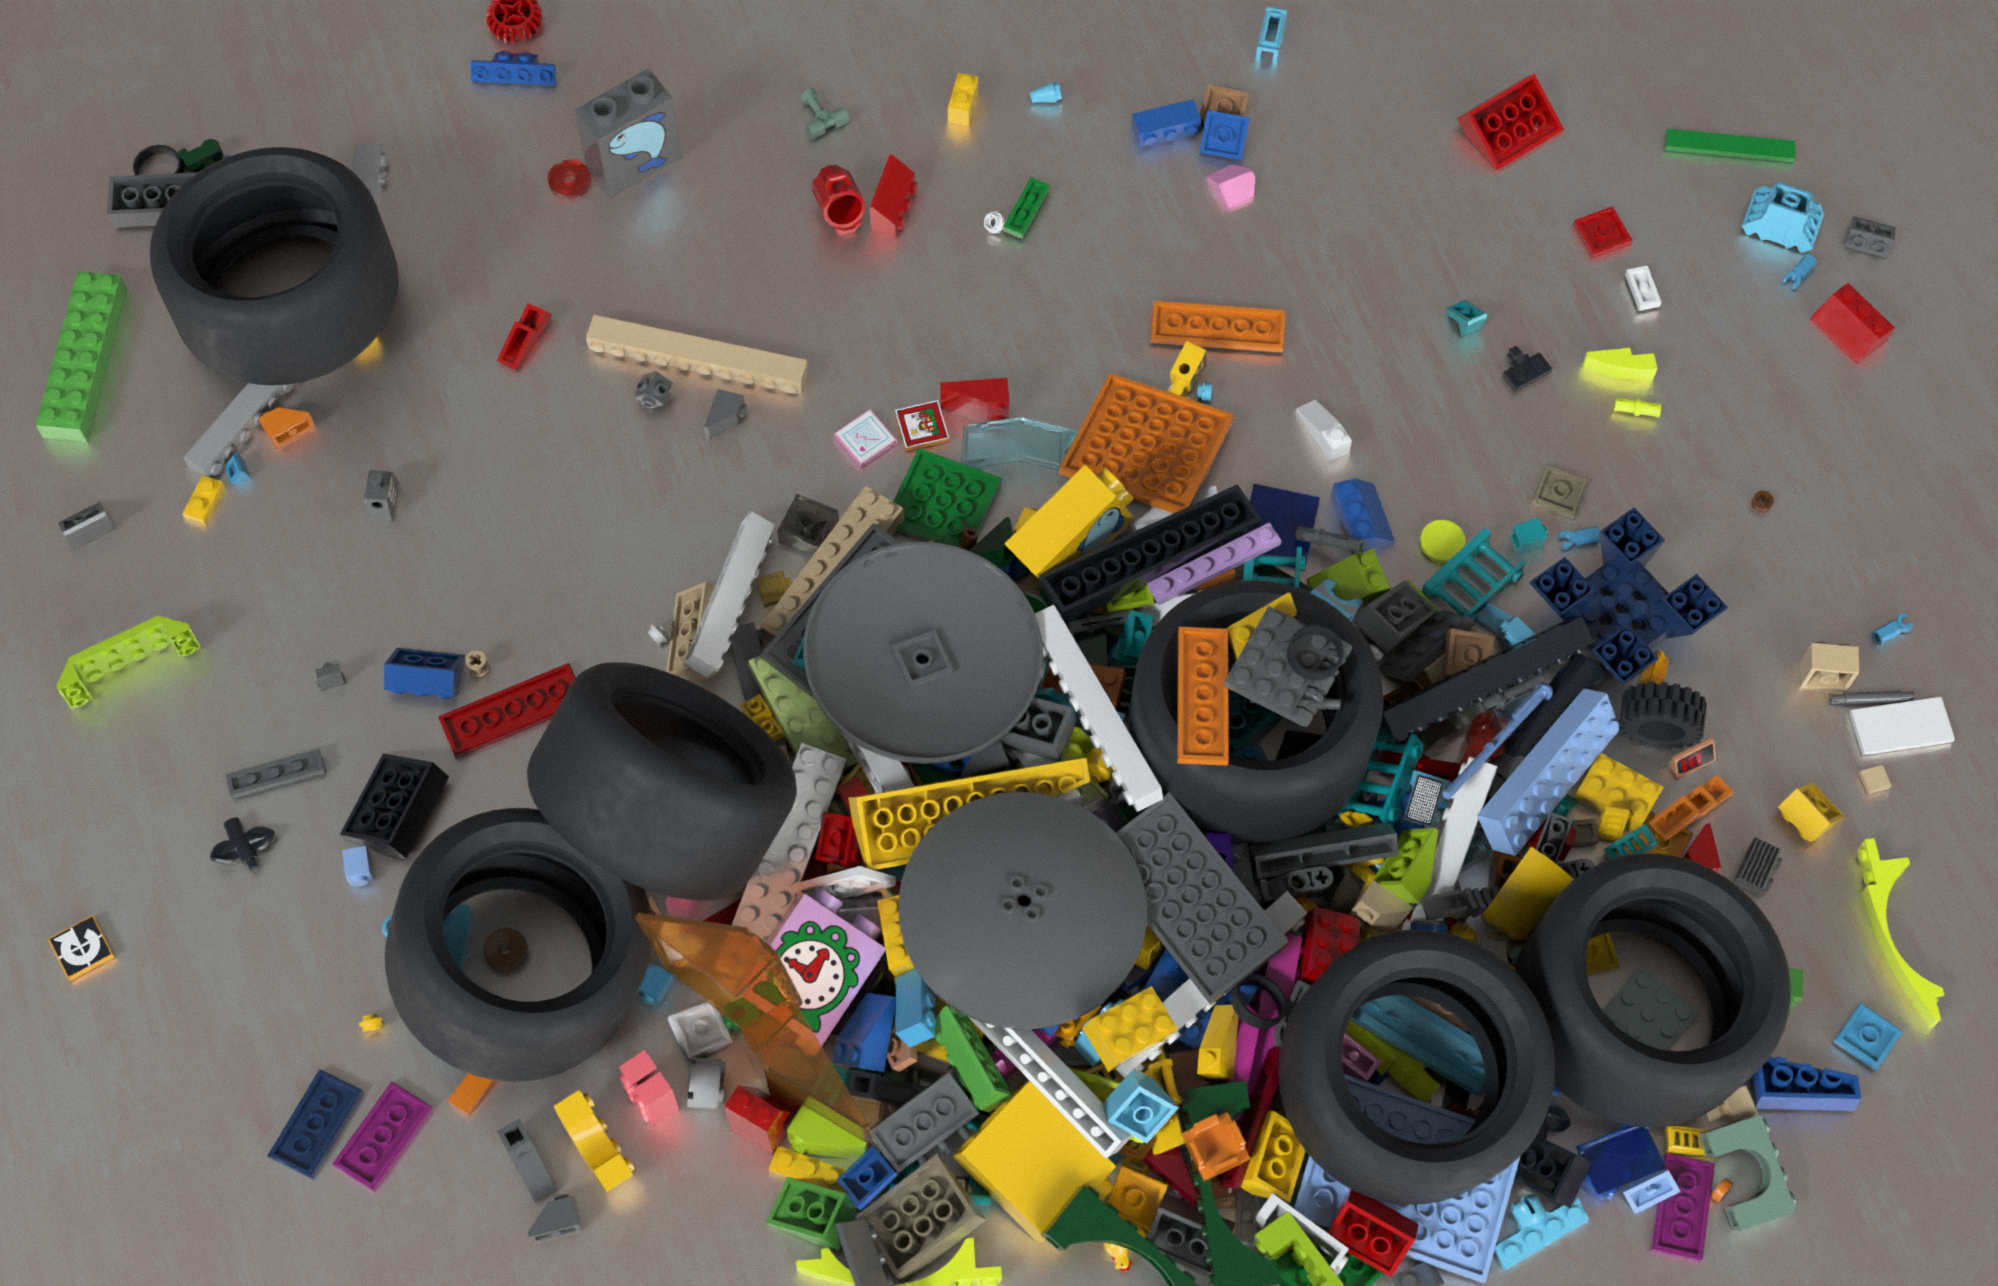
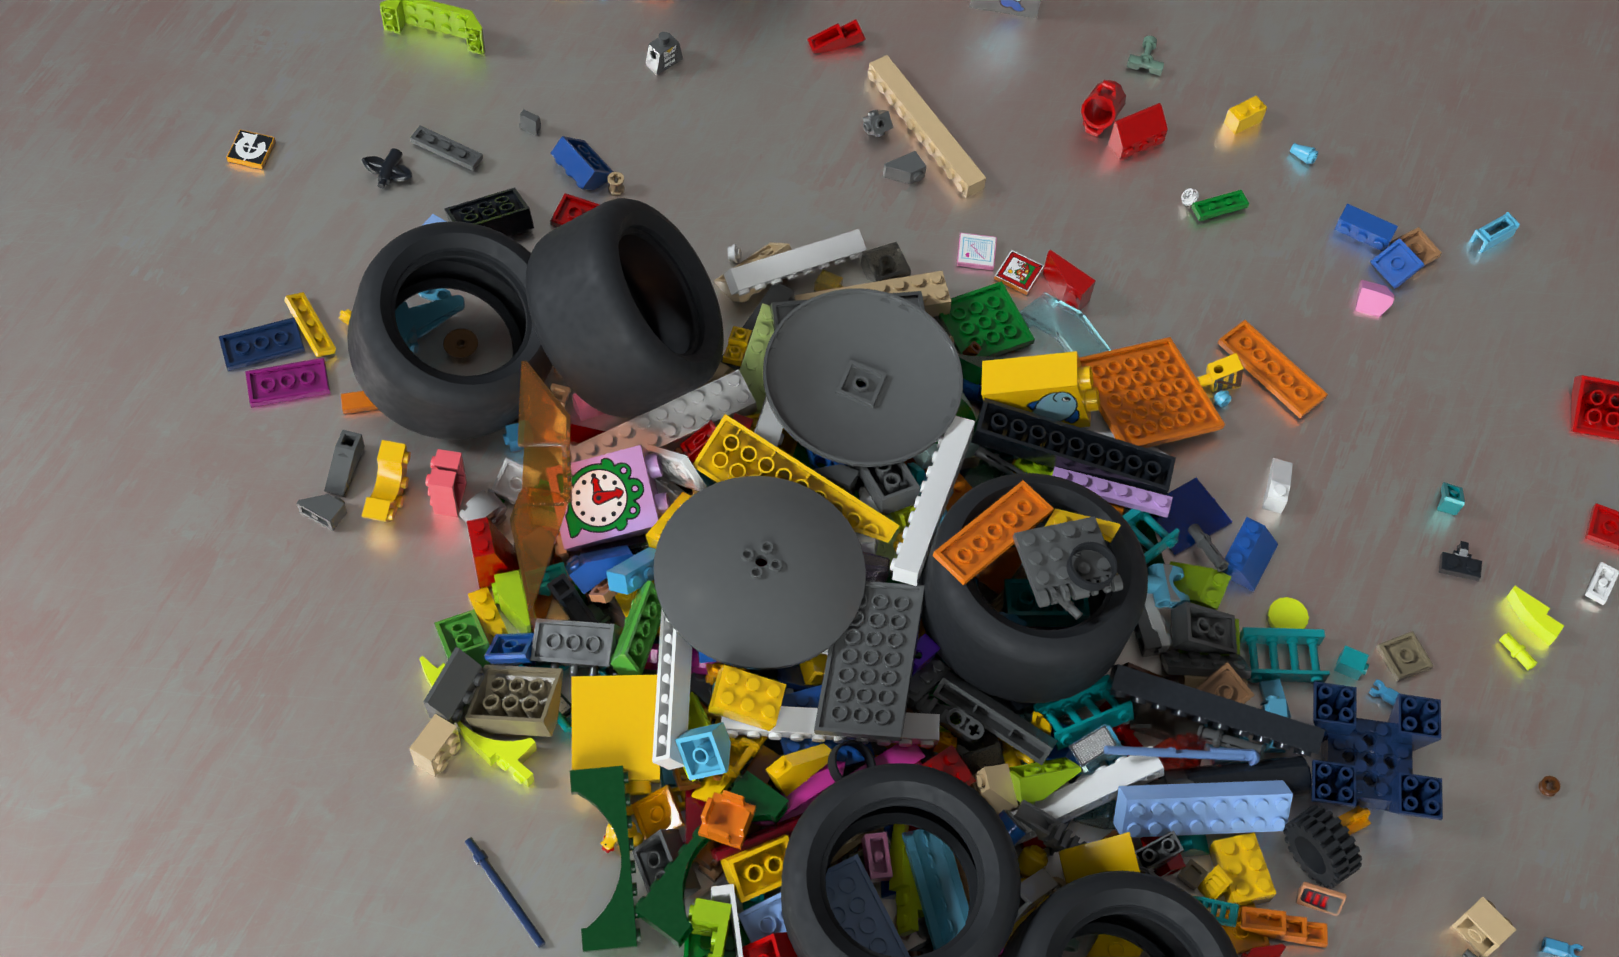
camera: 40 degrees right, 5 degrees down
none -> yellow plate [285,292,336,357]

